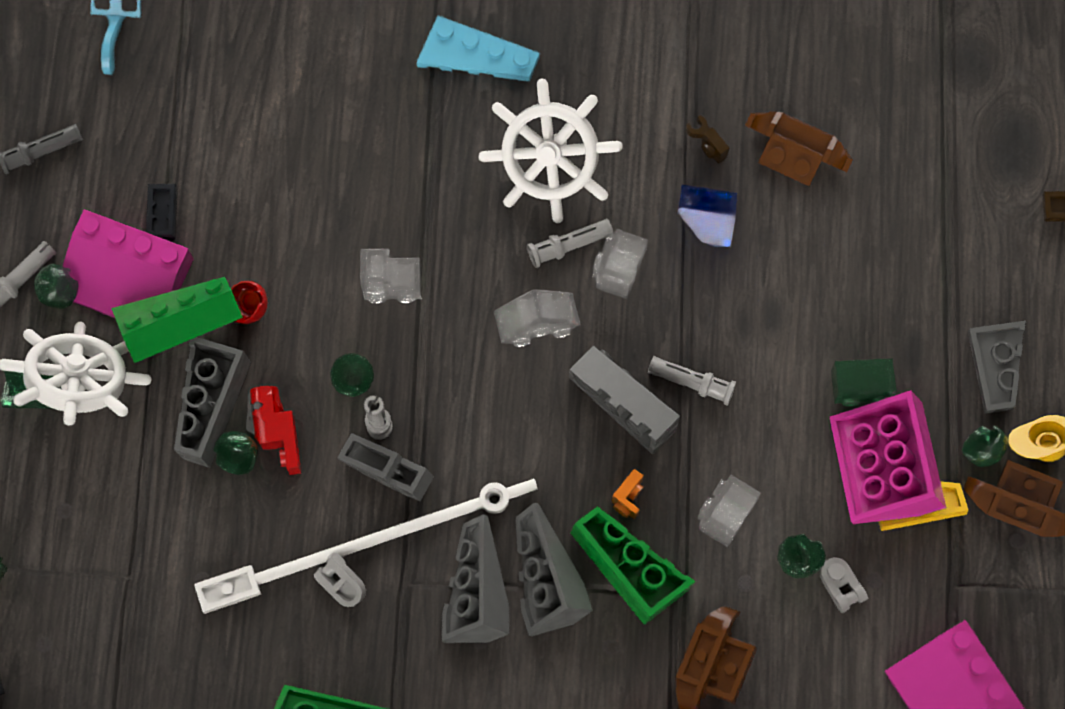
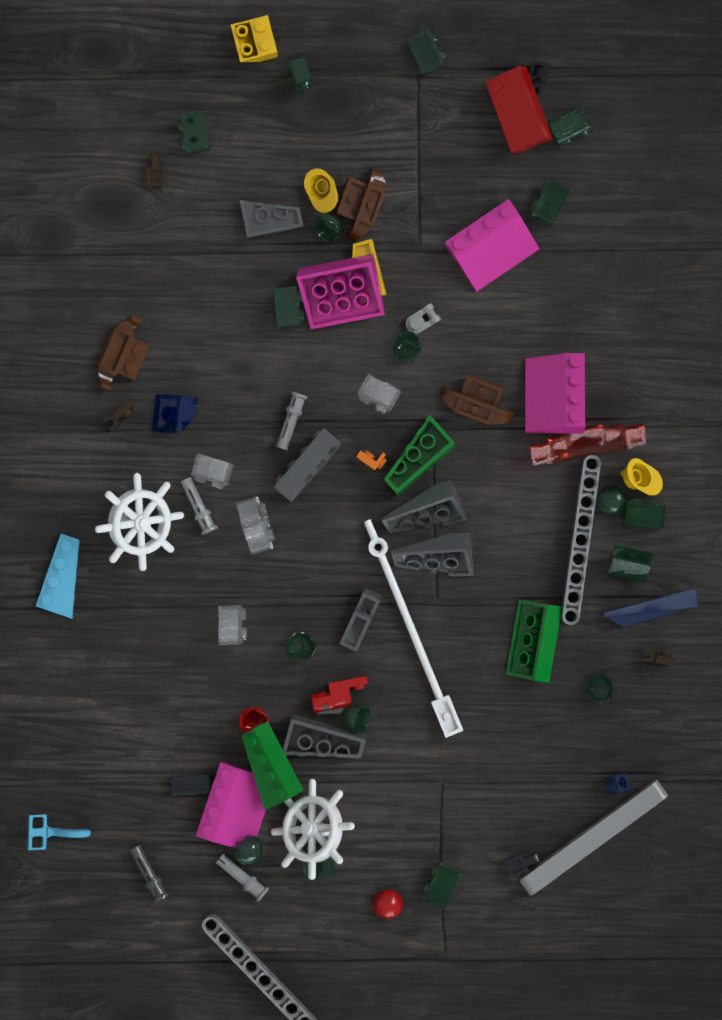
camera: 90 degrees left, 15 degrees up
light grey plate [314,553,366,607] -> none
light grey pin [364,396,393,440] -> none

